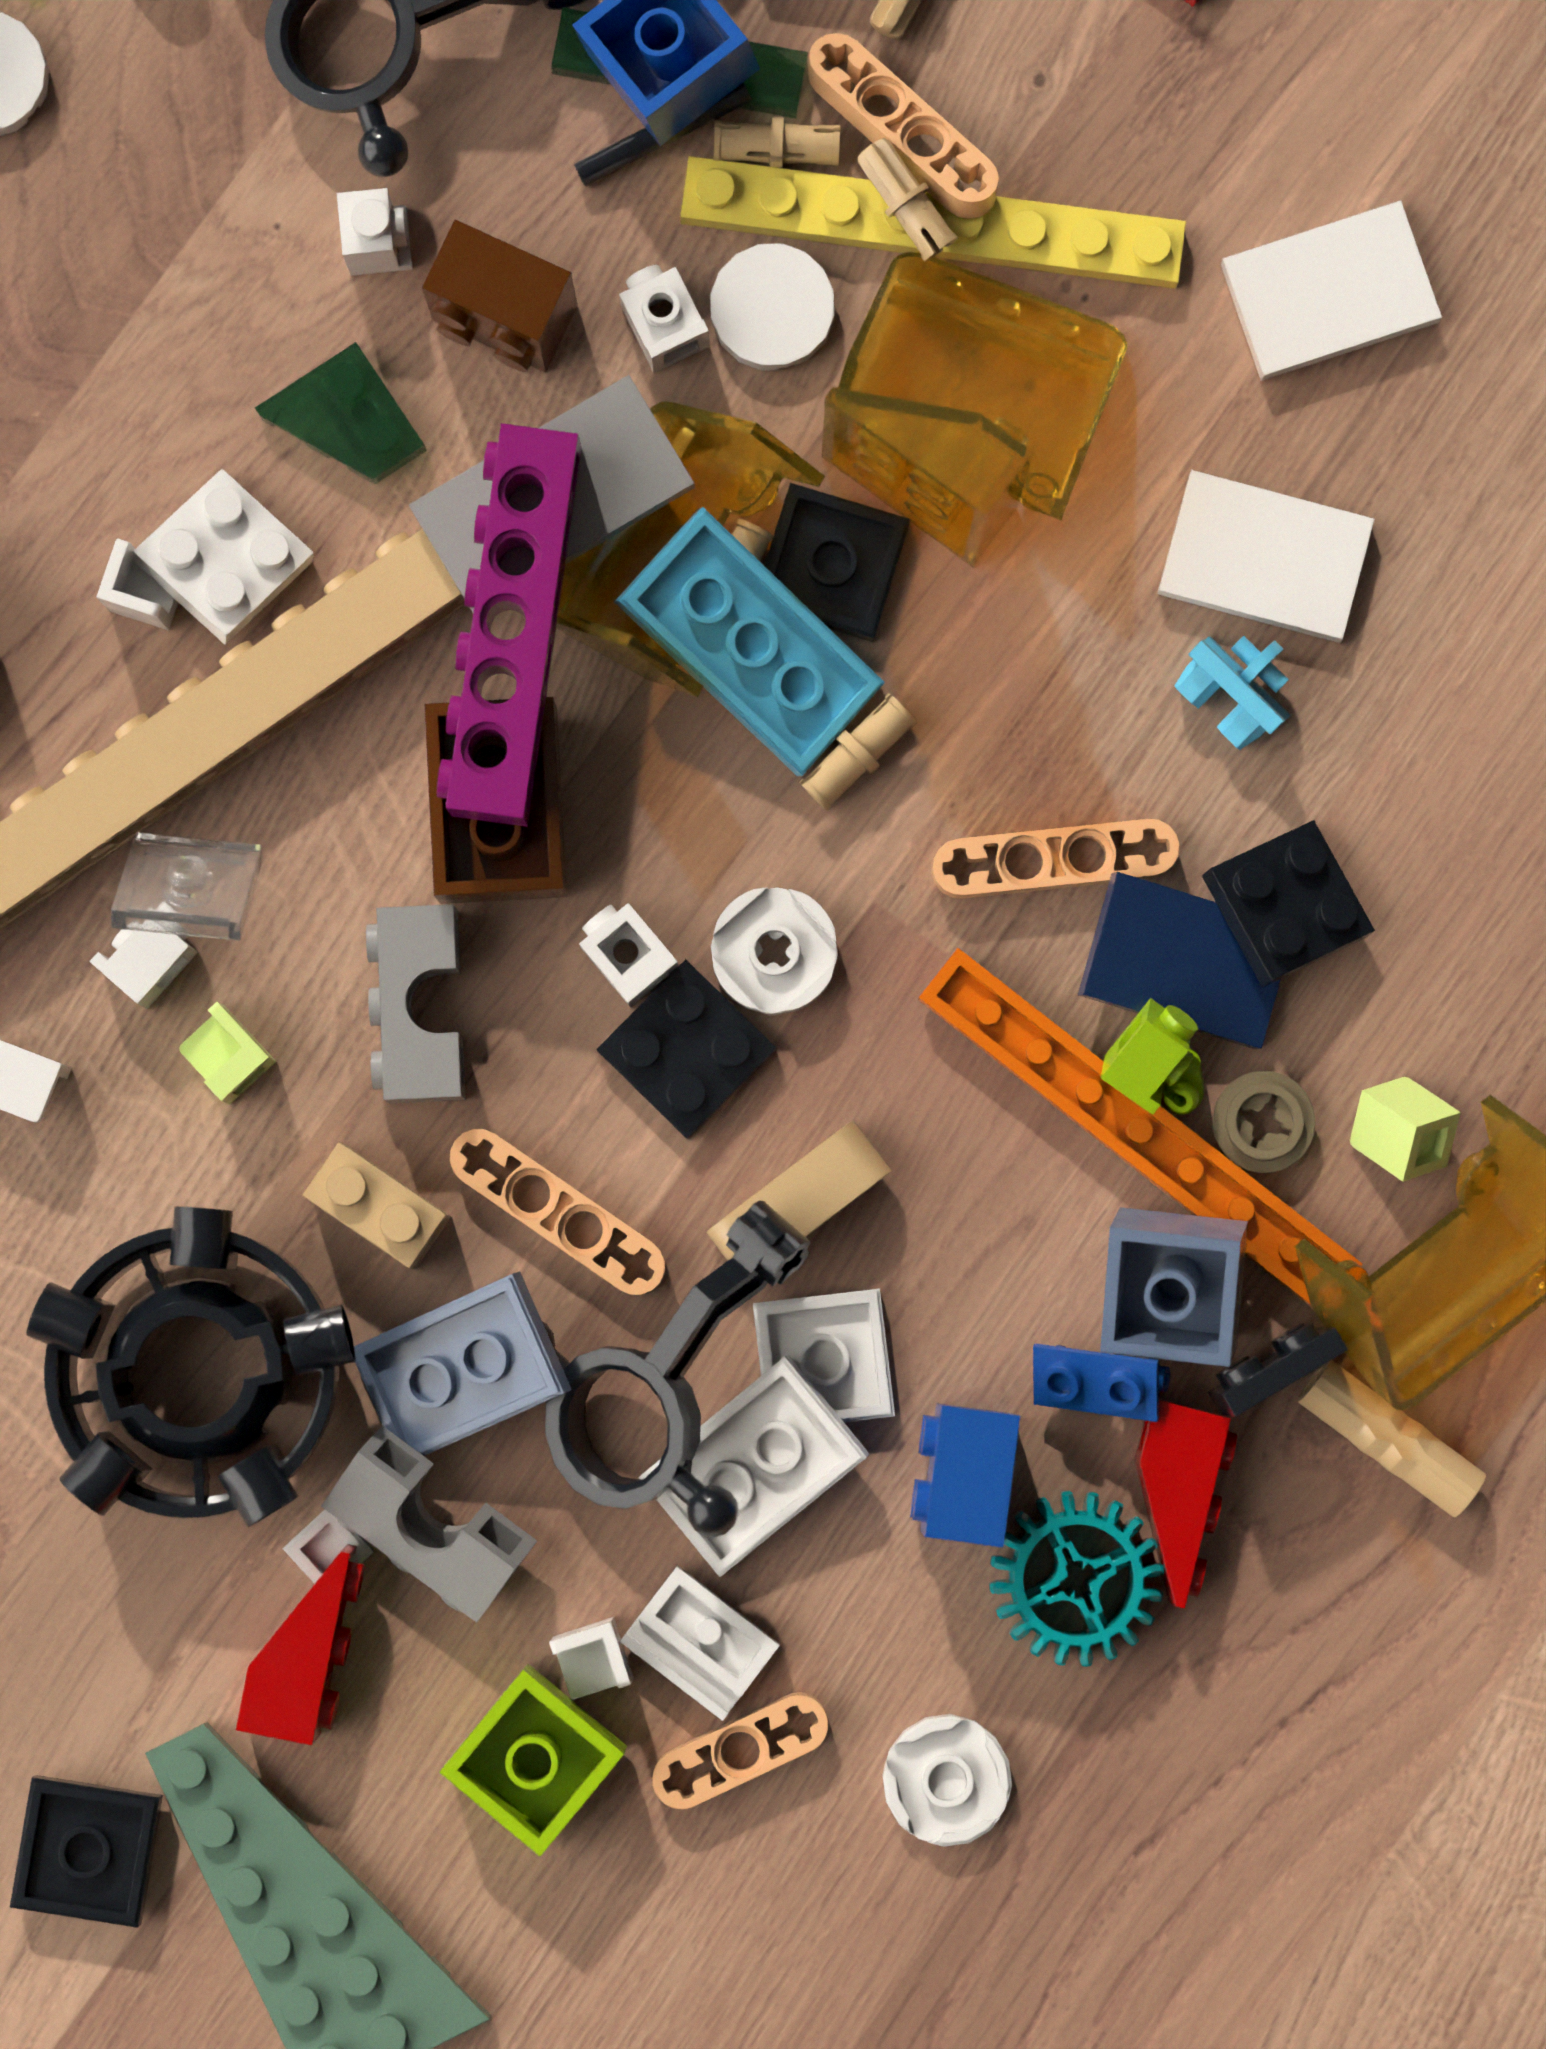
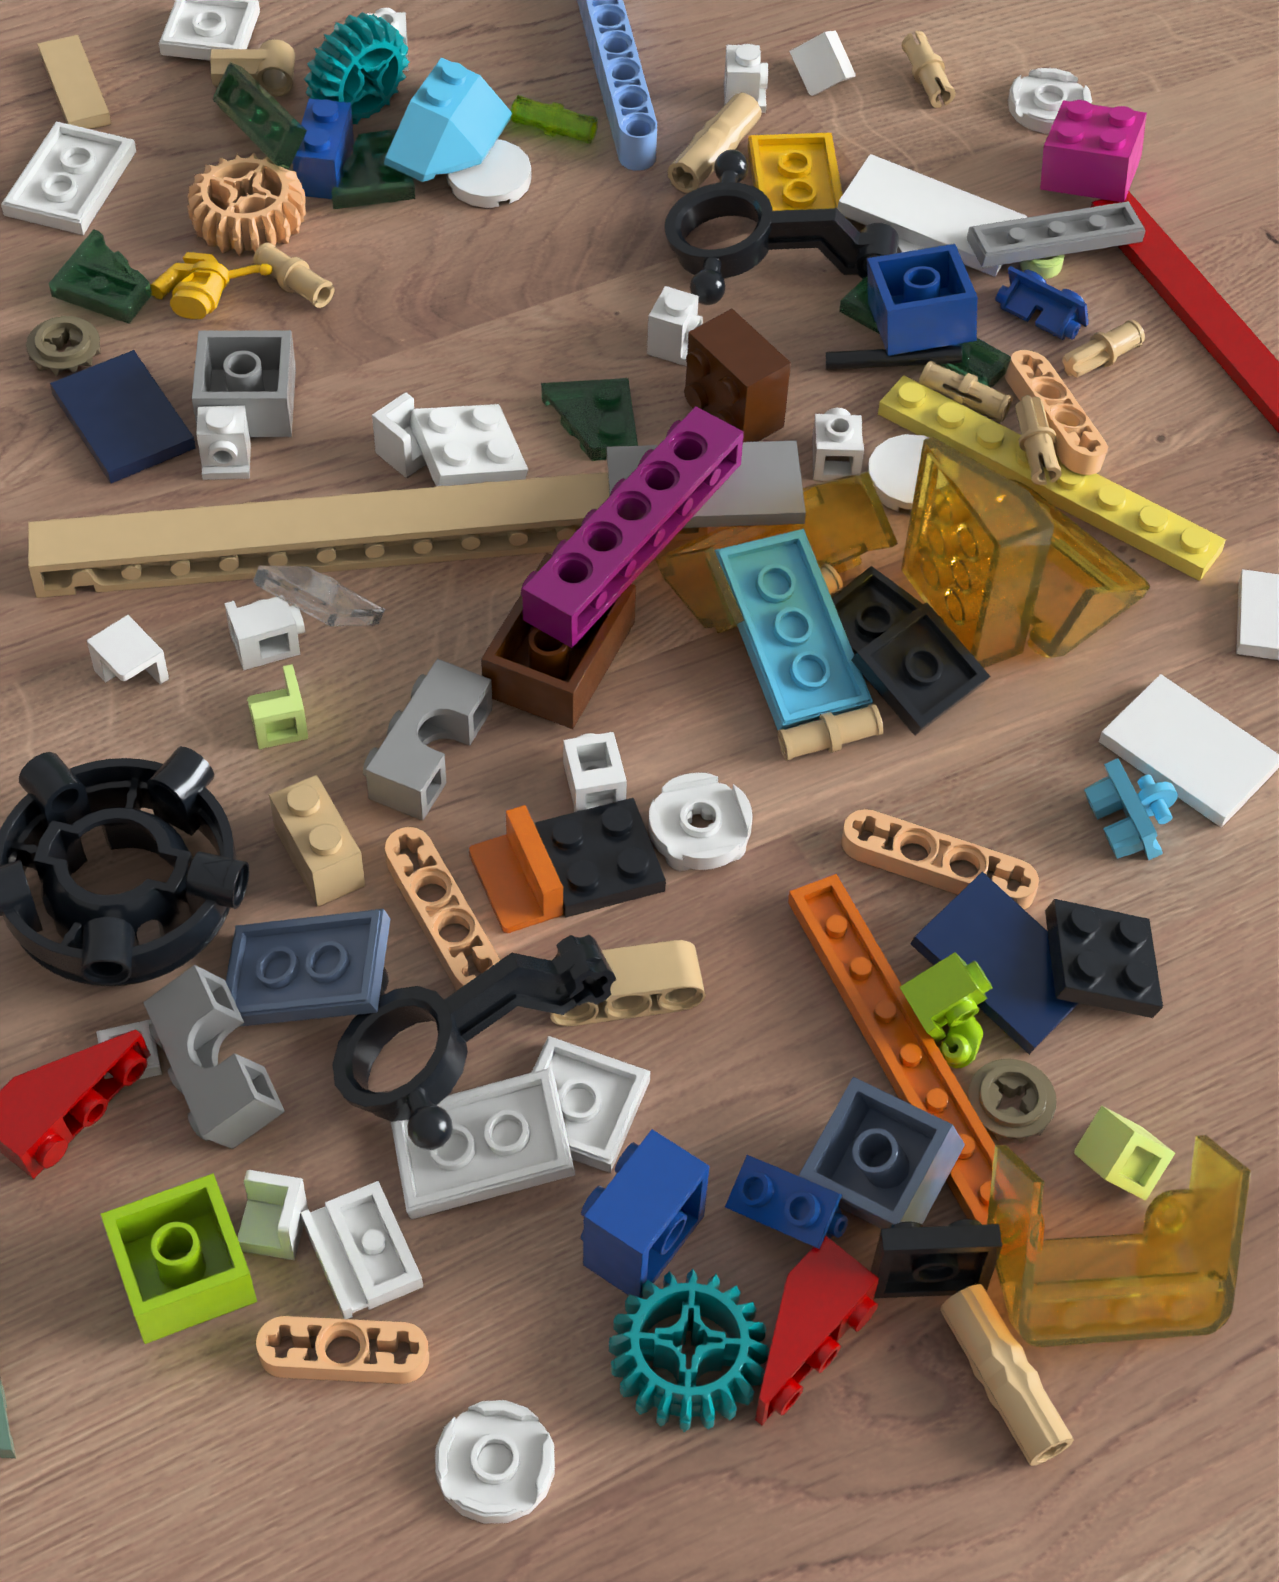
camera: 25 degrees right, 30 degrees down
none -> orange panel [469,805,563,933]
none -> black plate [851,602,991,736]

